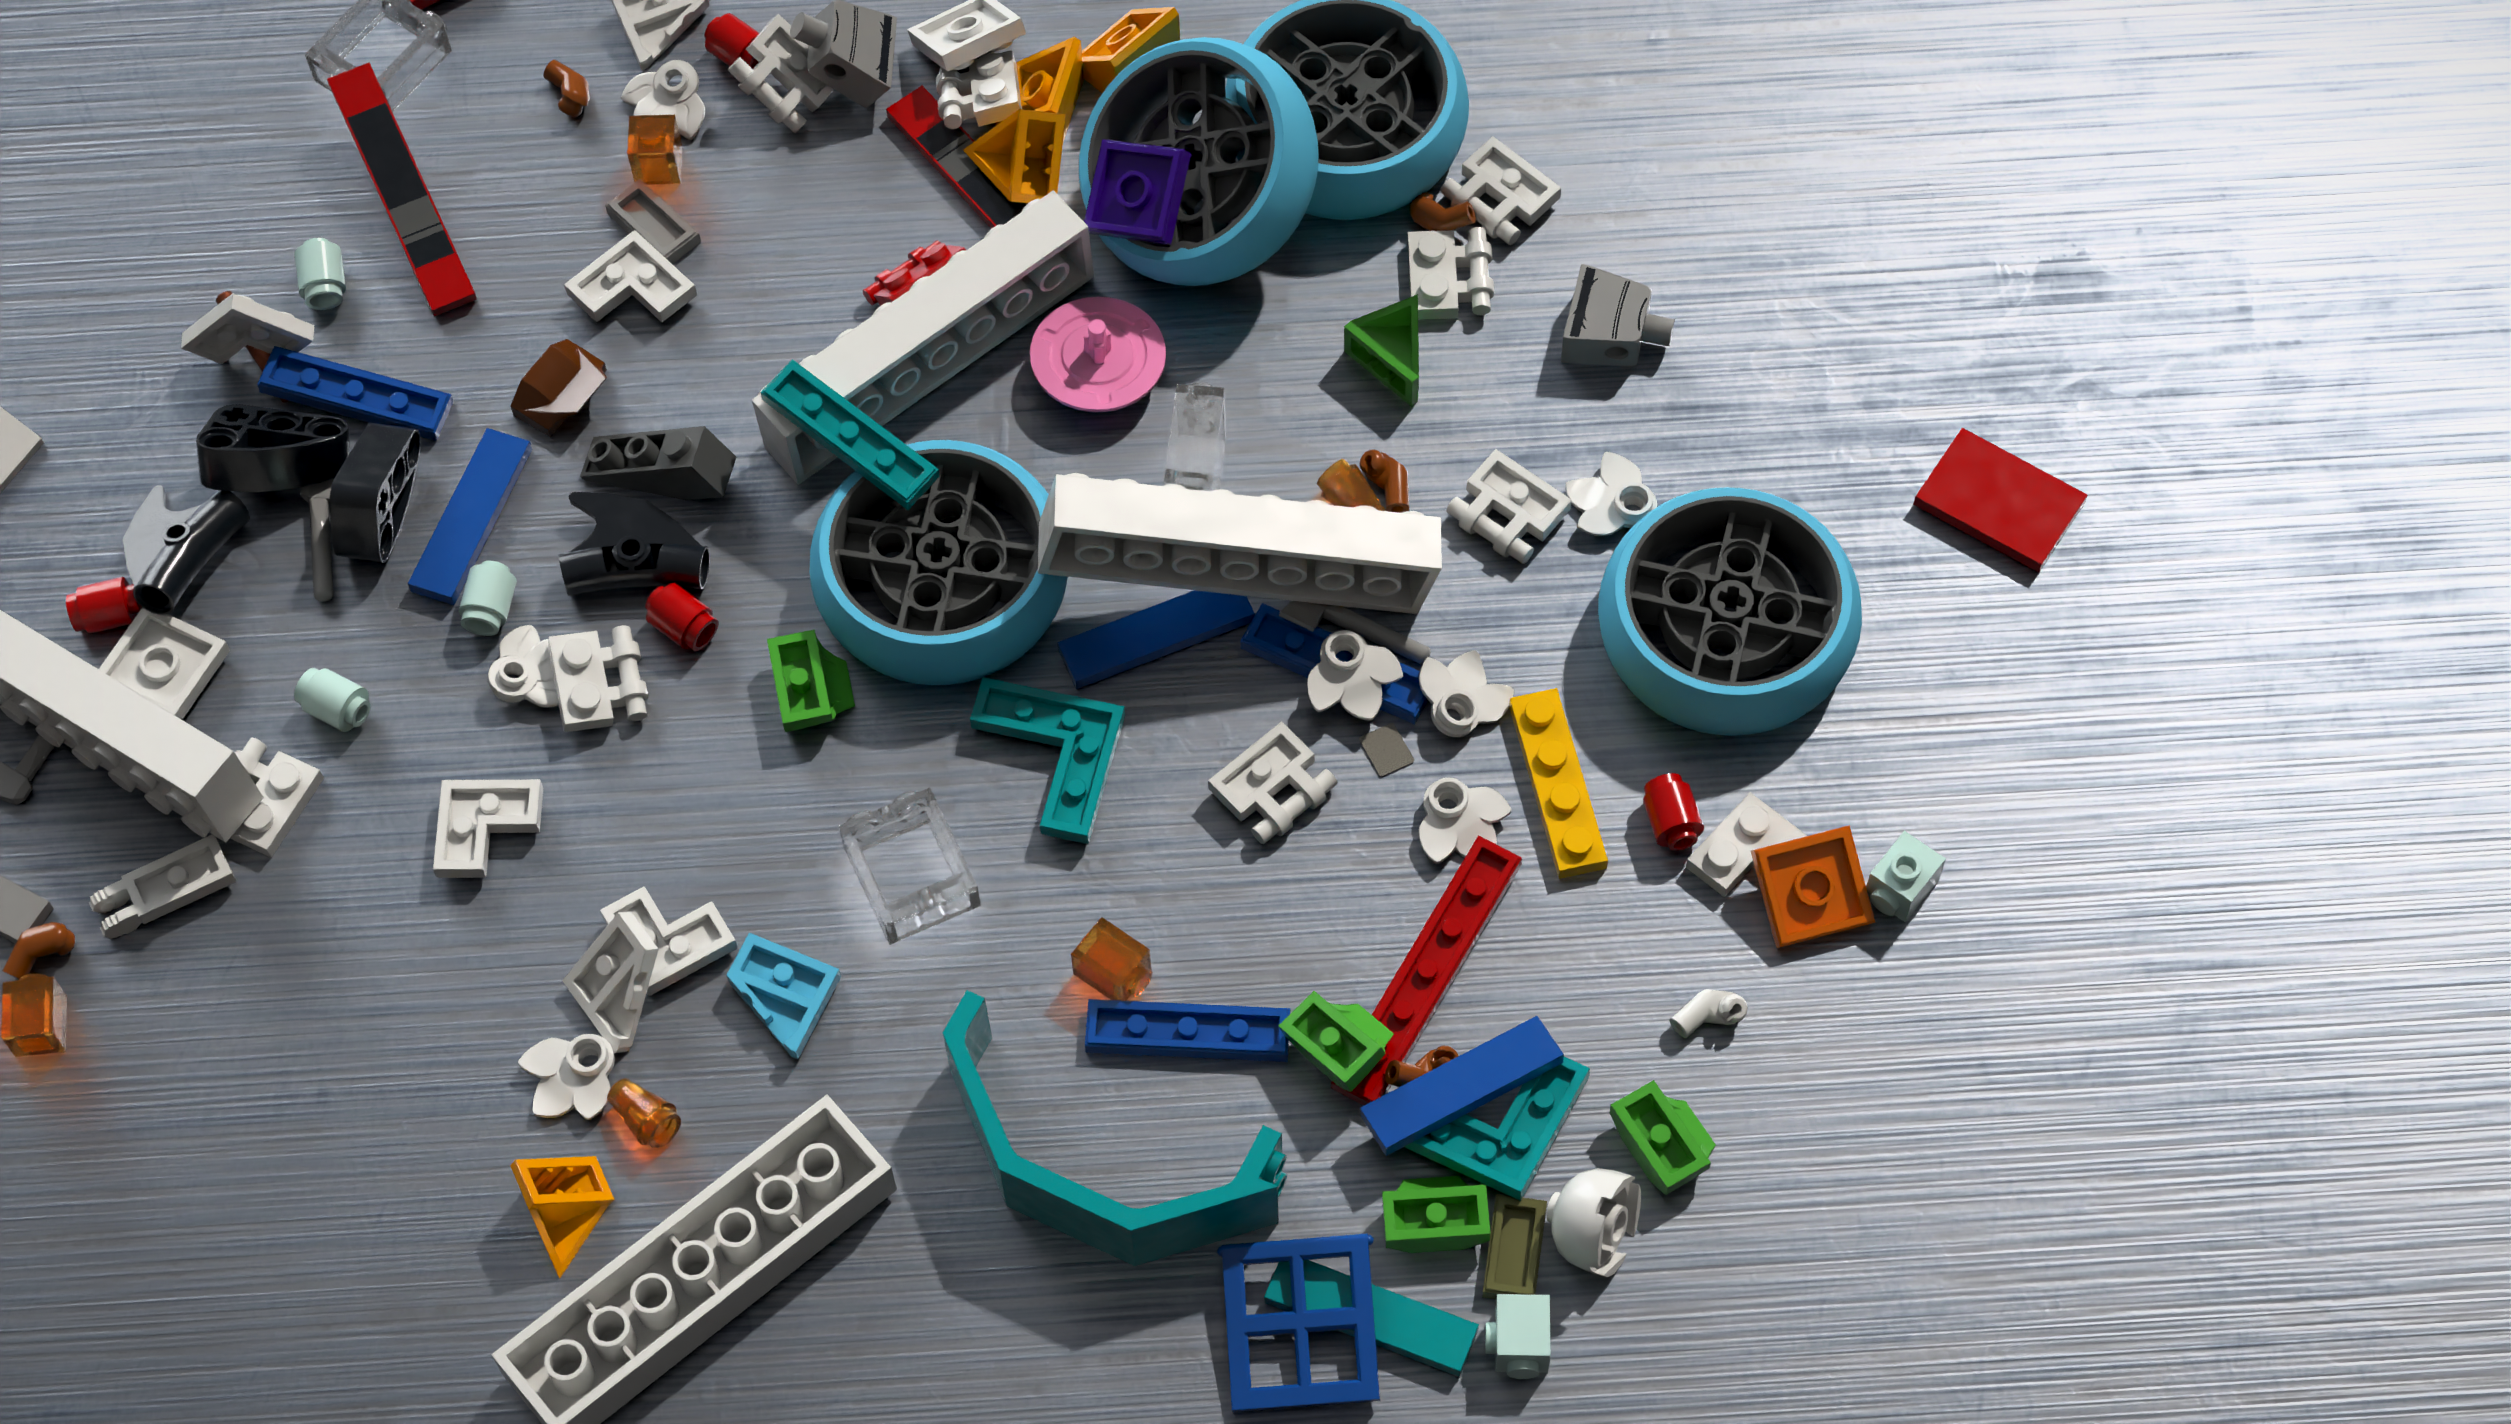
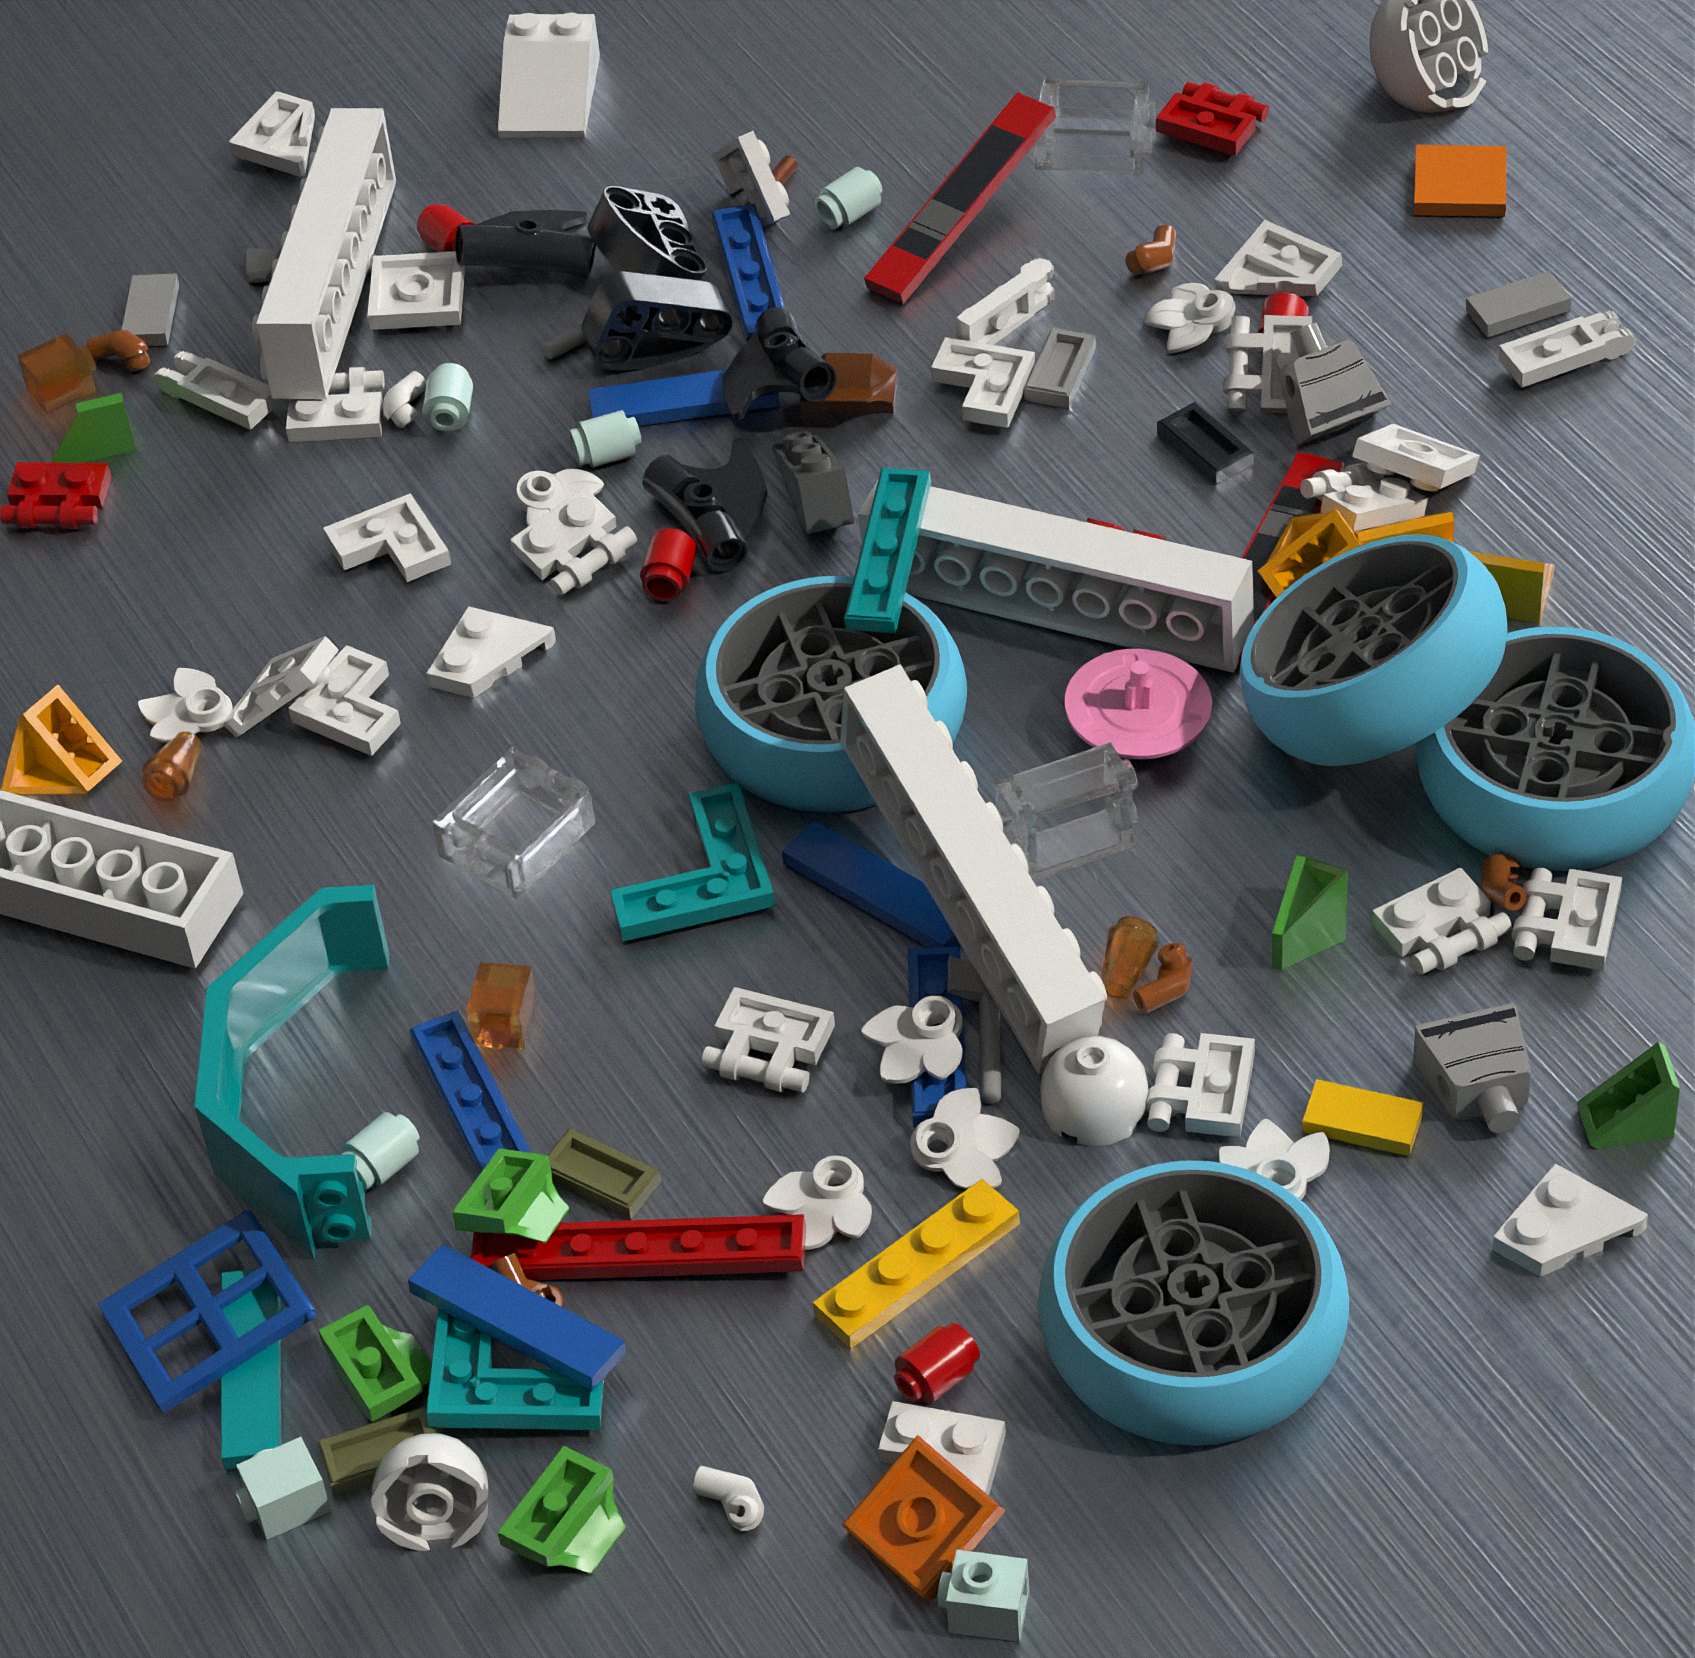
camera: 65 degrees right, 15 degrees down
clear orange brick [627,115,683,185] -> none
medium azure wing [727,933,841,1059] -> none
bright green slope [767,629,855,732] -> none
dark purple tile [1084,139,1191,245] -> none
clear smoke sticker [1359,723,1415,776] -> none
red tile [1913,428,2088,573] -> none
none -> red plate [0,462,112,529]
none -> bright green slope [51,393,136,463]
none -> light aqua brick [341,1112,420,1191]
none -> white arm [383,371,427,428]
none -> white wing [426,606,556,698]
none -> olive tile [548,1128,662,1220]
none -> black pin [722,307,837,421]
none -> white hinge [956,258,1054,345]
none -> white cylinder [1040,1036,1149,1147]
none -> black tile [1157,402,1254,485]
none -> yellow tile [1302,1079,1424,1156]
none -> white wing [1492,1164,1648,1277]
none -> bright green slope [1576,1042,1680,1149]

